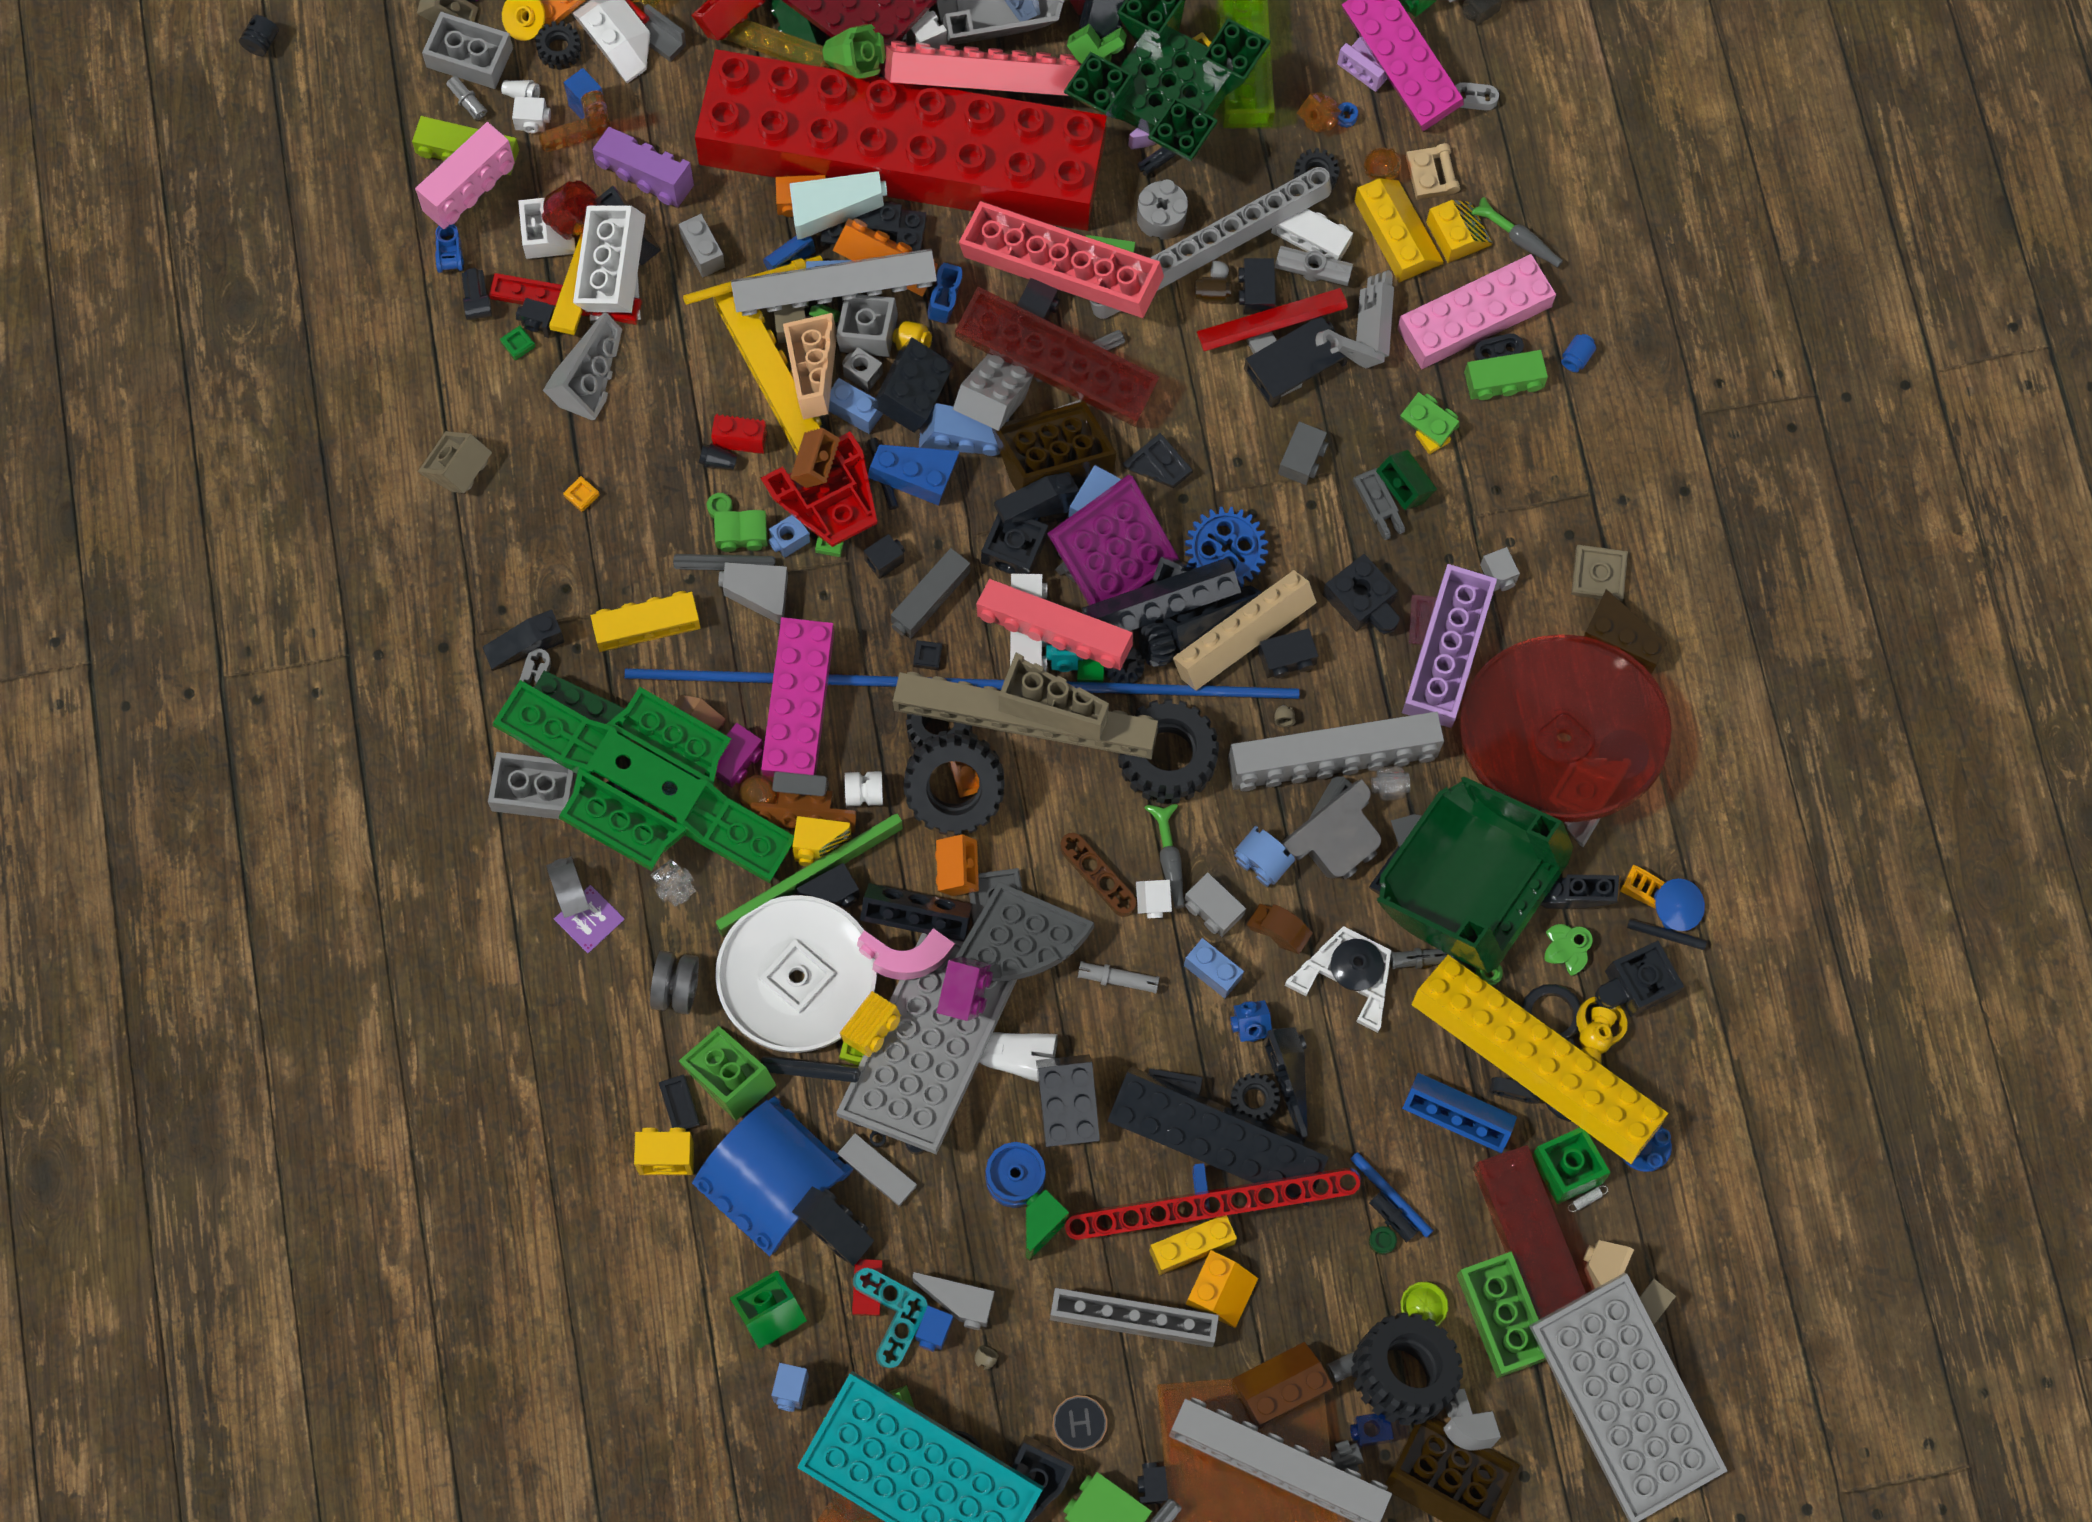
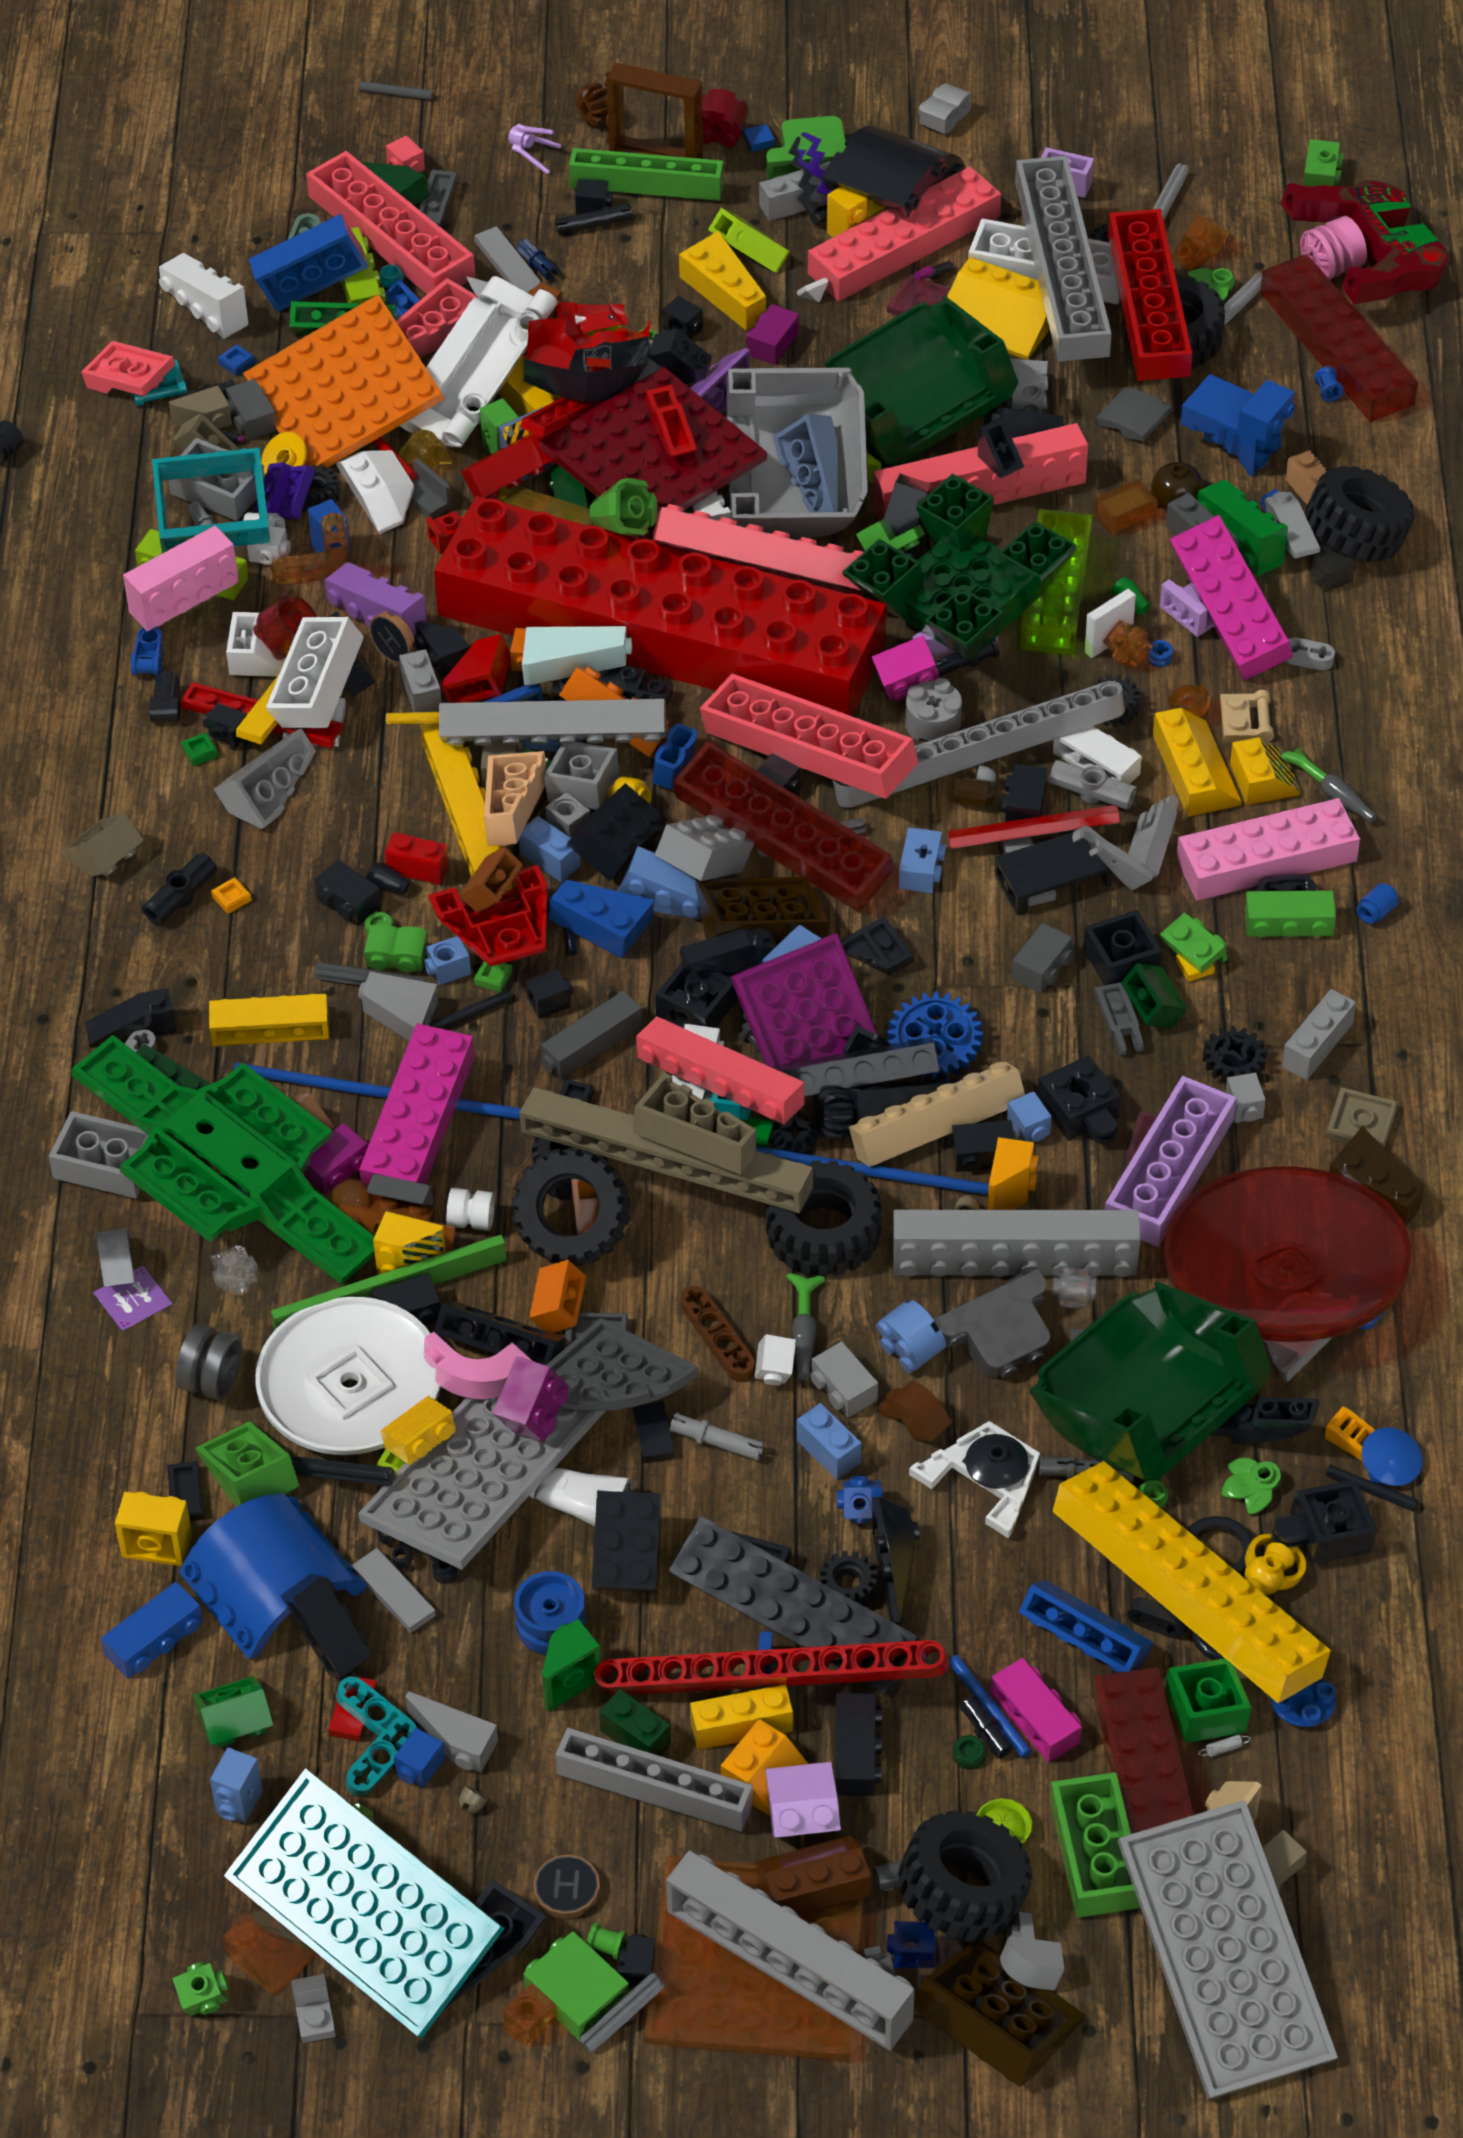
camera: 15 degrees right, 20 degrees down
none -> blue brick [100,1582,203,1679]
none -> black piece [142,852,217,925]
none -> teal window [152,448,271,554]
none -> dark purple slope [253,462,315,519]
none -> black brick [314,859,382,926]
none -> tile [369,611,416,664]
none -> black slope [414,621,470,677]
none -> red brick [426,511,464,554]
none -> black bar [429,989,512,1030]
none -> red slope [440,634,511,703]
none -> bright green bush [586,1922,628,1961]
none -> dark green brick [599,1689,671,1756]
none -> black tile [633,1401,674,1463]
none -> lavender slope [765,1762,841,1838]
none -> black brick [835,1693,882,1796]
none -> dark pink brick [872,635,940,701]
none -> medium blue brick [899,827,946,893]
none -> light orange slope [987,1137,1039,1210]
none -> dark pink brick [990,1657,1082,1763]
none -> medium blue brick [1007,1092,1051,1142]
none -> black brick [1083,910,1162,986]
none -> white tile [1085,589,1136,658]
none -> green cone [1111,577,1151,616]
none -> black gear [1202,1026,1267,1084]
none -> light grey brick [1282,989,1356,1080]

